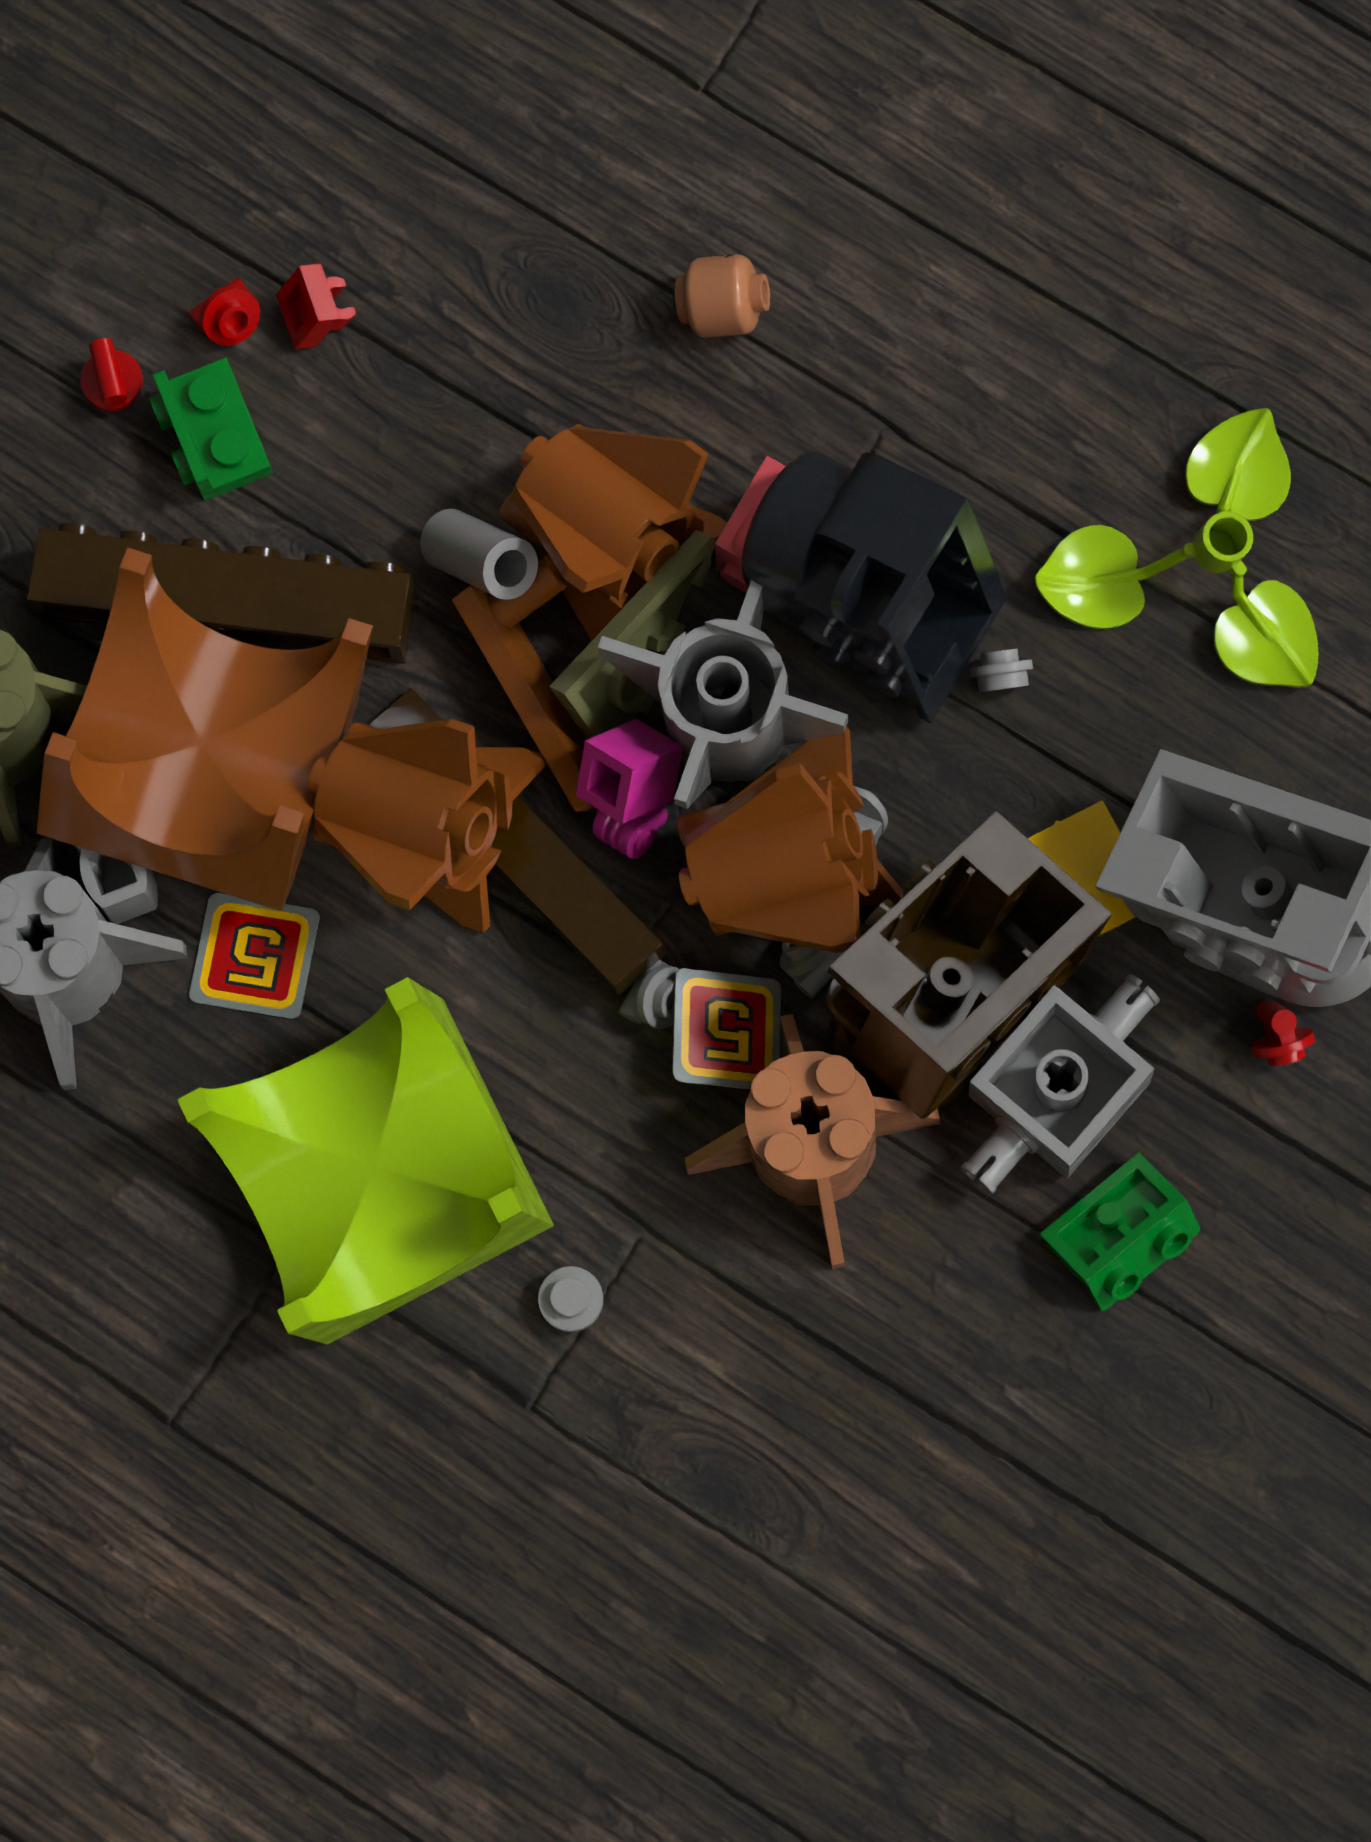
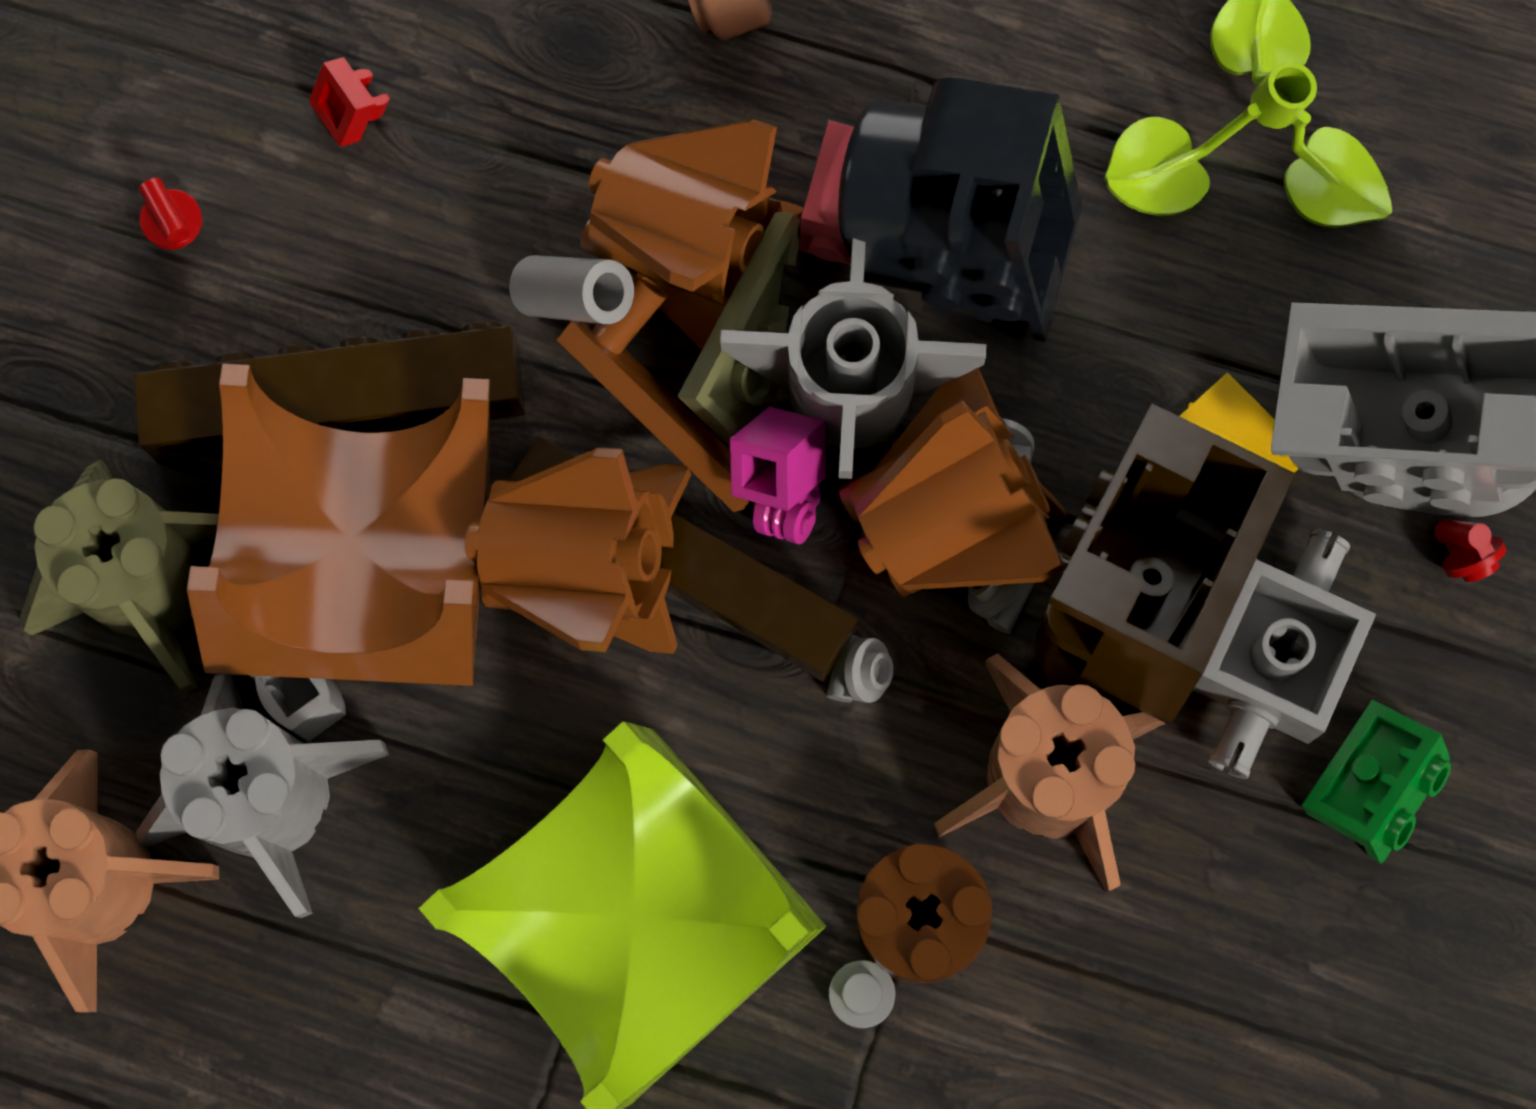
camera: 20 degrees left, 0 degrees up
green bracket [149,357,274,501] -> none
red plate [188,277,260,346] -> none
sticker [189,893,320,1019] -> none
sticker [673,968,781,1090] -> none
light grey plate [969,649,1033,692] -> none
none -> reddish brown brick [856,844,992,984]

